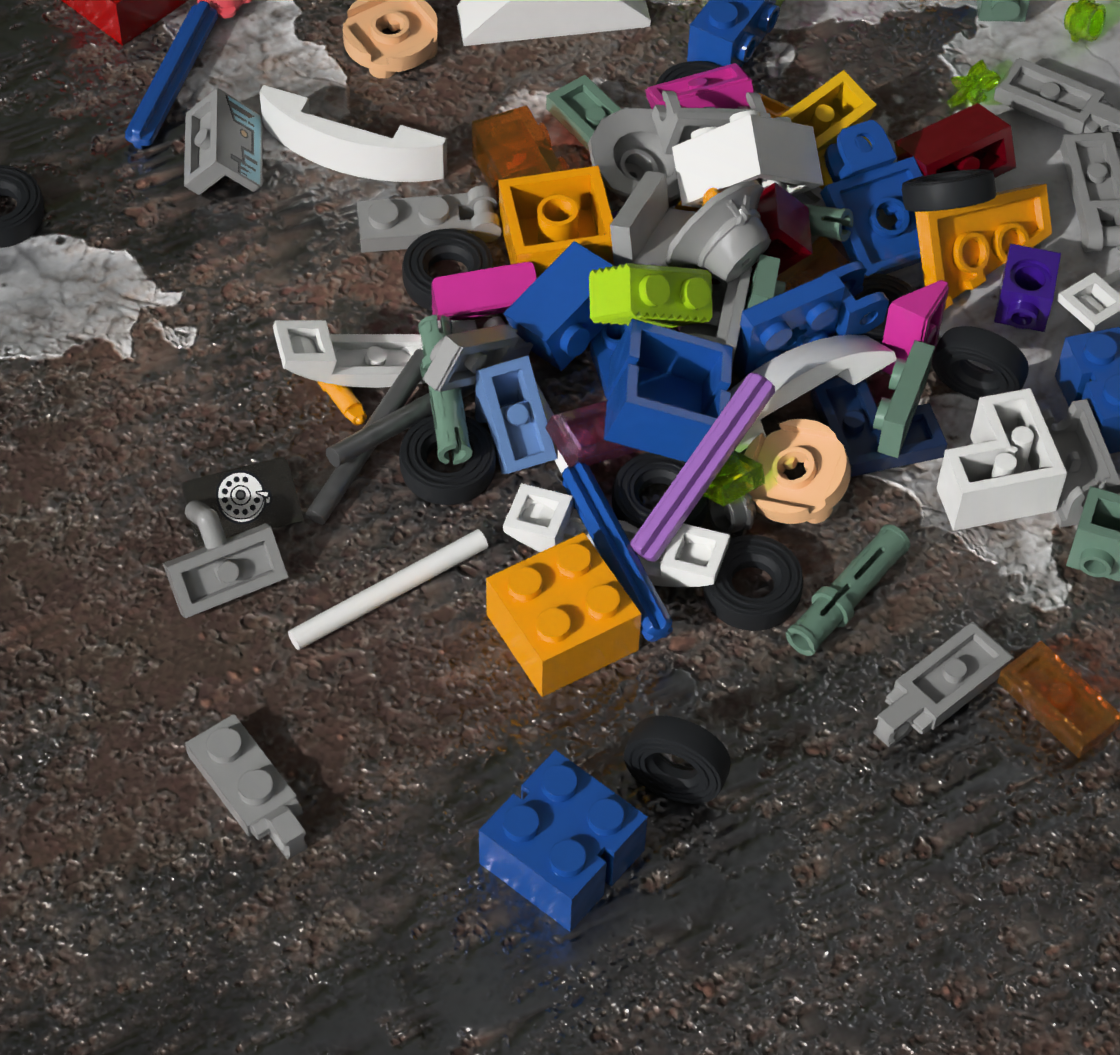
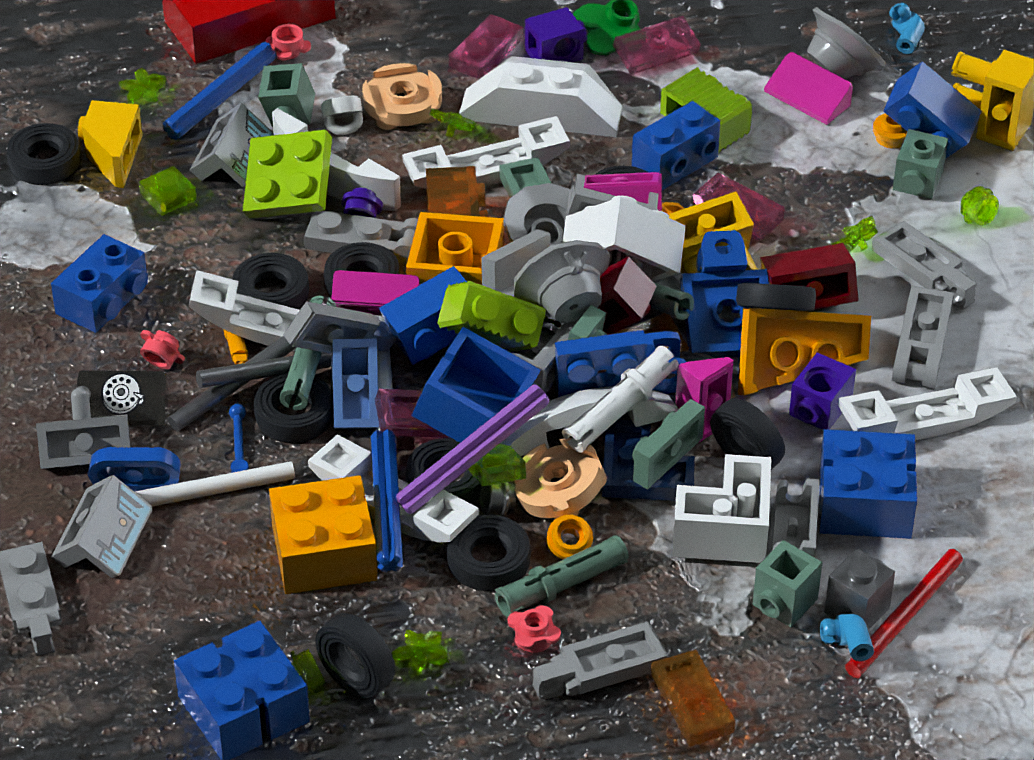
camera: 20 degrees right, 10 degrees down
none -> blue brick [51,234,148,333]
none -> light grey panel [51,475,152,578]
none -> yellow slope [78,100,143,188]
none -> blue plate [88,447,181,492]
none -> clear neon green plant [118,68,167,104]
none -> clear neon green plate [139,166,197,216]
none -> coral plate [140,330,185,370]
none -> blue hinge [229,403,249,473]
none -> black tyre [233,253,309,310]
none -> lime plate [243,129,332,219]
none -> sand green brick [258,63,316,127]
none -> clear neon green plate [290,648,326,695]
none -> white tile [321,96,363,135]
none -> dark purple plate [341,188,383,218]
none -> clear neon green plant [391,630,449,676]
none -> white slope [402,116,570,191]
none -> clear neon green plant [430,108,477,137]
none -> coral plate [508,605,561,653]
none -> light orange plate [546,515,593,559]
none -> white pin [562,346,679,453]
none -> clear pink plate [693,173,785,241]

